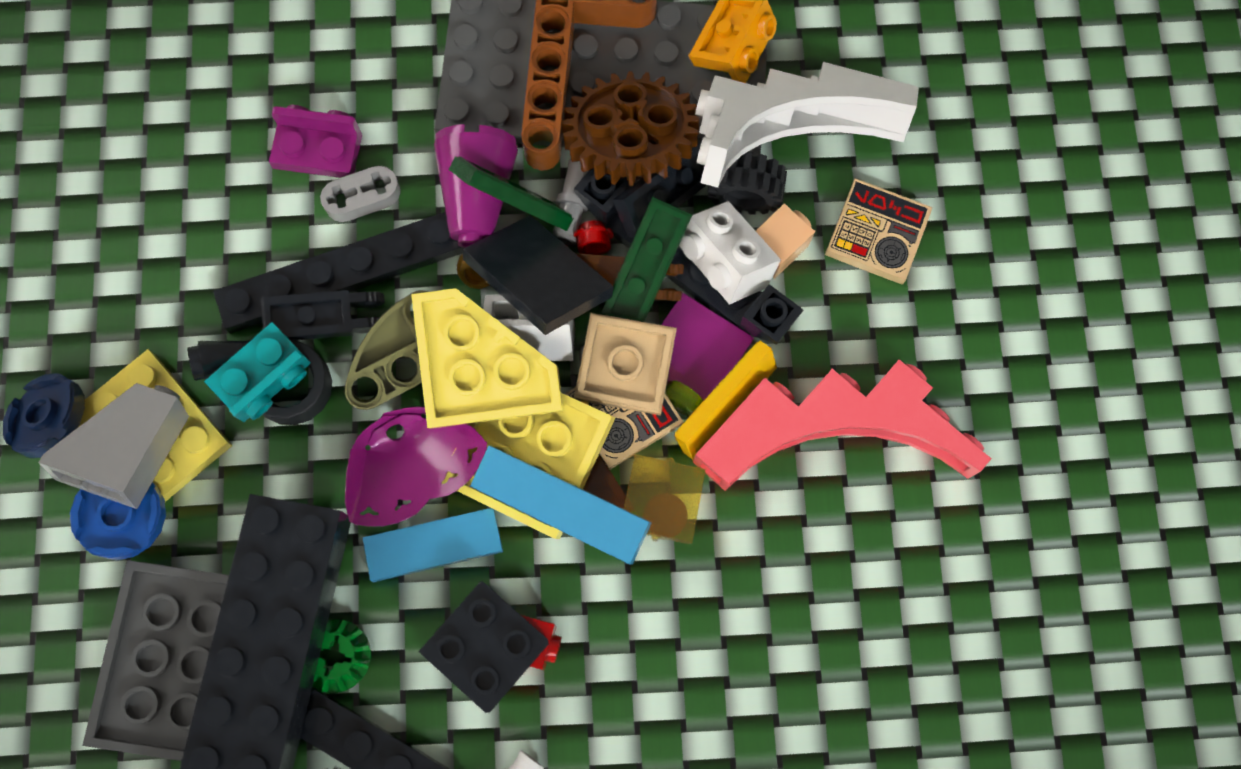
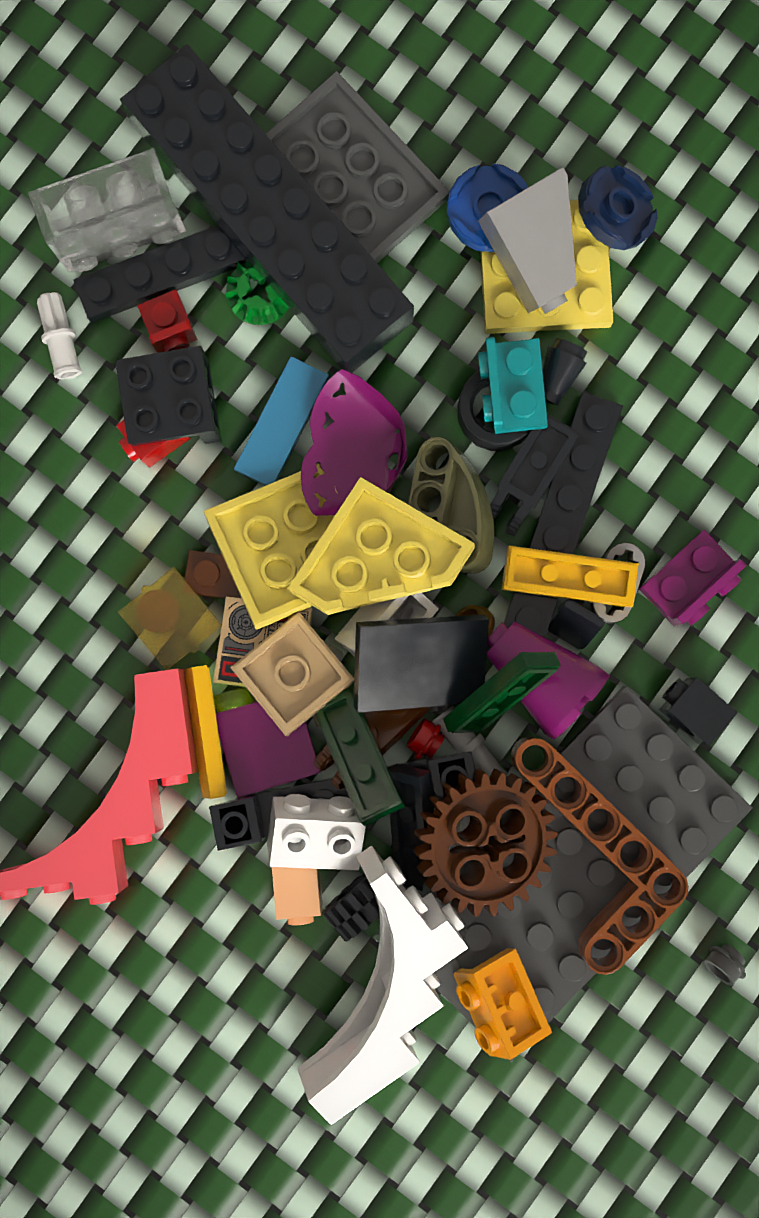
camera: 140 degrees right, 10 degrees up
dark azure tile [470,446,652,565] -> none
tile [825,178,933,285] -> none
none -> red bracket [137,289,198,353]
none -> yellow tile [501,546,639,608]
none -> black slope [548,599,605,650]
none -> black brick [659,677,738,746]

